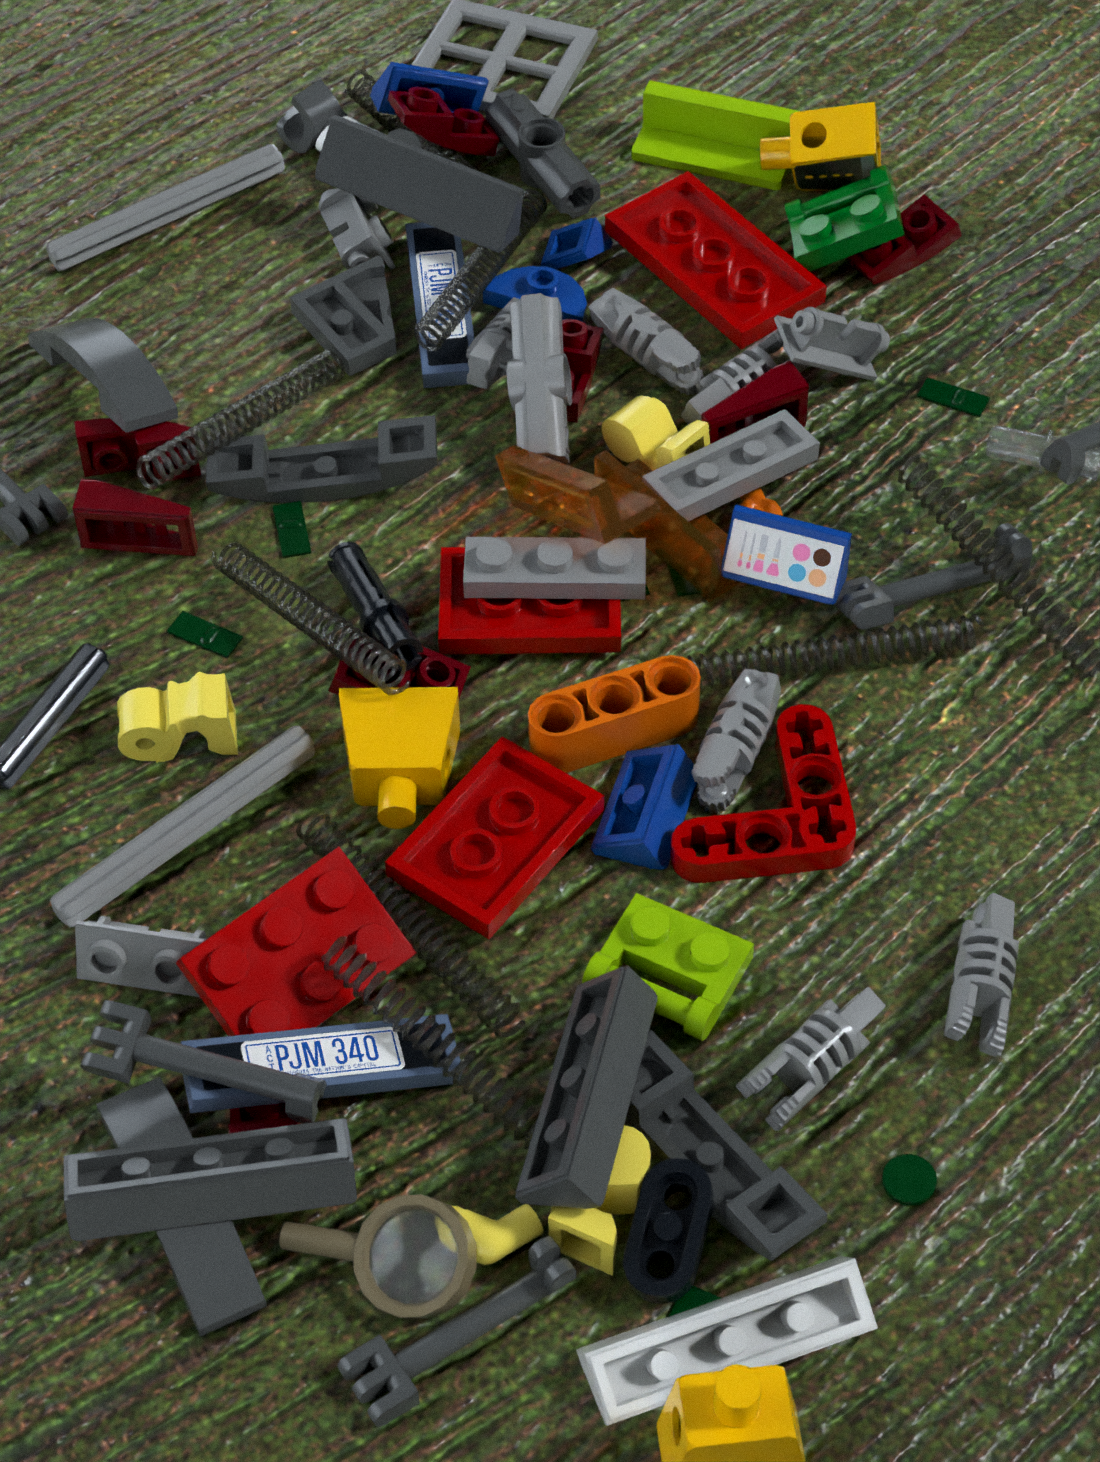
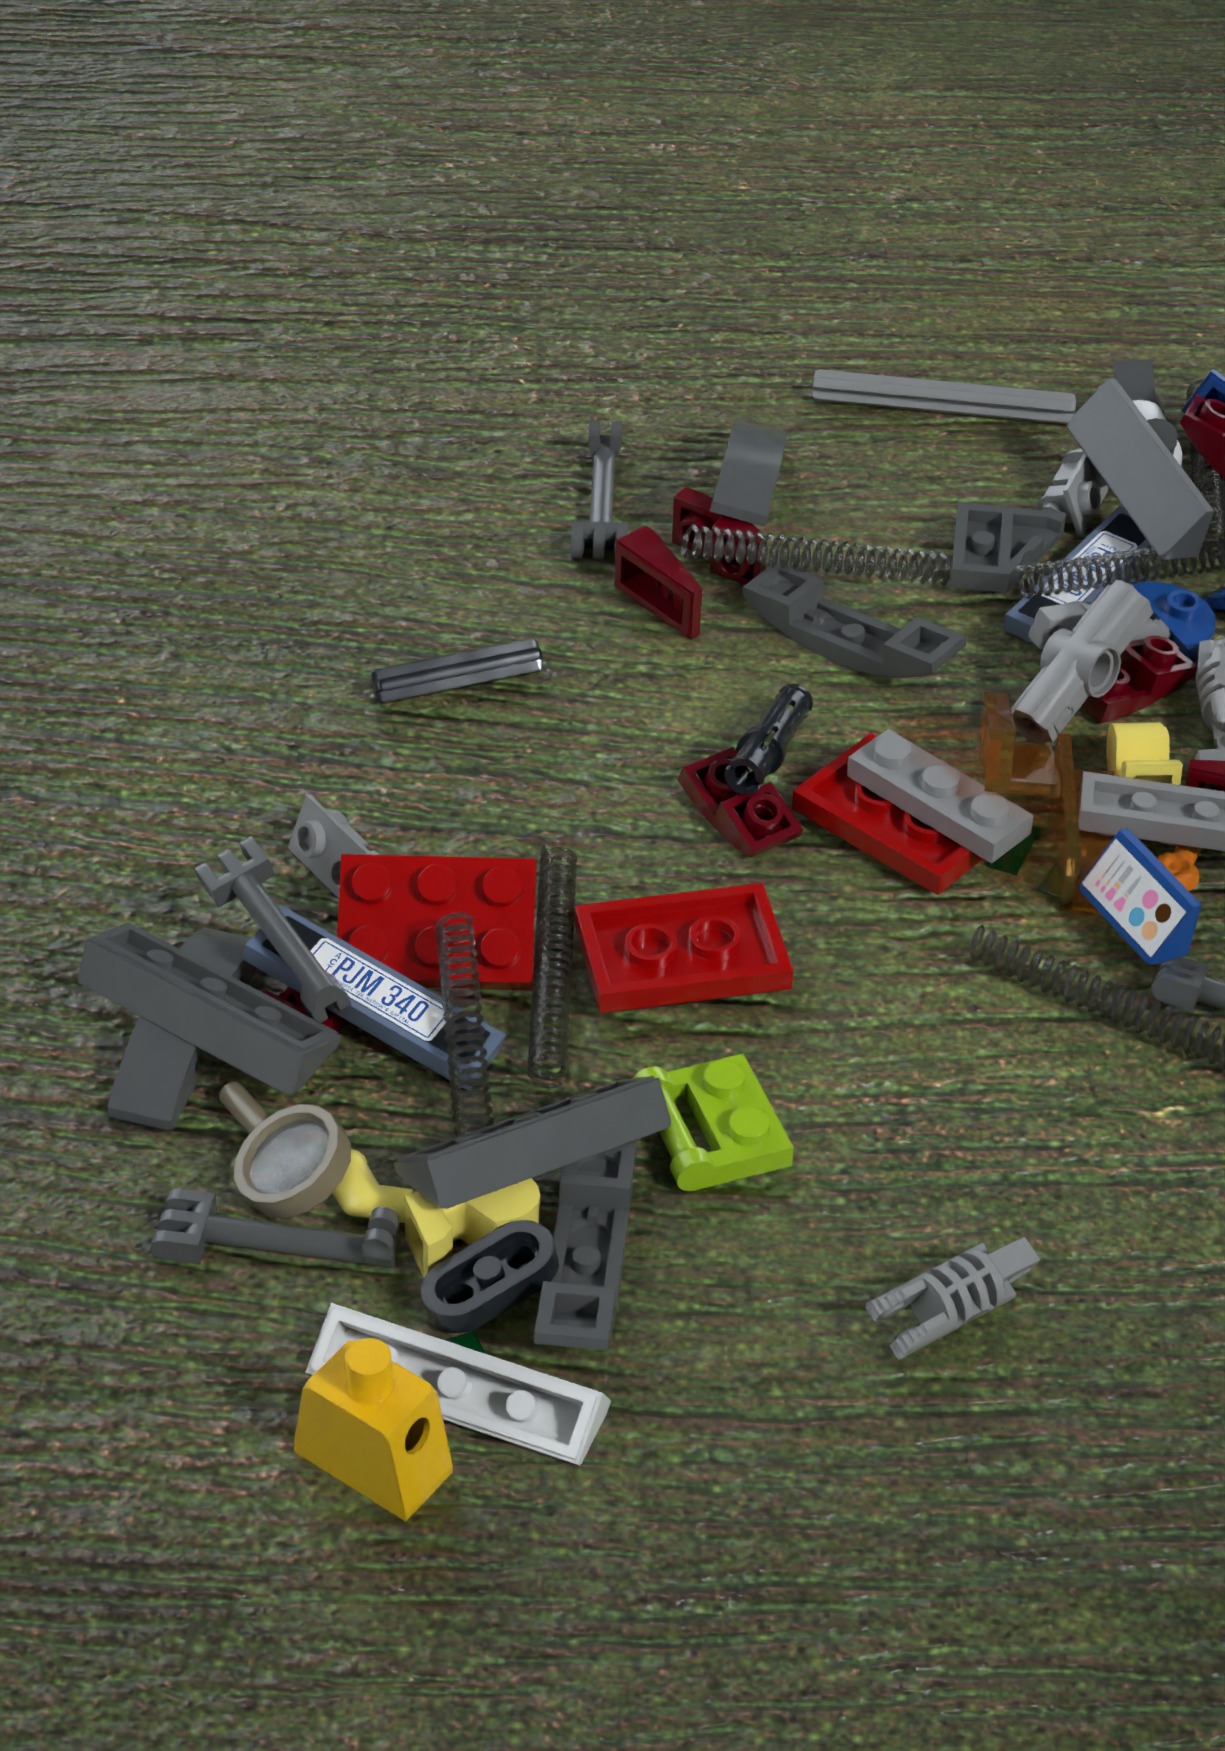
camera: 40 degrees right, 10 degrees down
light grey axle [50,725,315,928] -> none
light yellow leg [117,672,238,763] -> none
dark green piece [166,611,243,658] -> none
clear smoke piece [211,542,411,695] -> none
dark green piece [272,501,312,558] -> none
yellow torso [339,687,460,829] -> none
orange beam [528,655,701,773] -> none
blue slope [590,744,697,870] -> none
red beam [671,704,856,883] -> none
light grey hinge [691,669,781,815] -> none
light grey hinge [736,987,886,1131] -> none
dark green piece [882,1154,937,1206] -> none

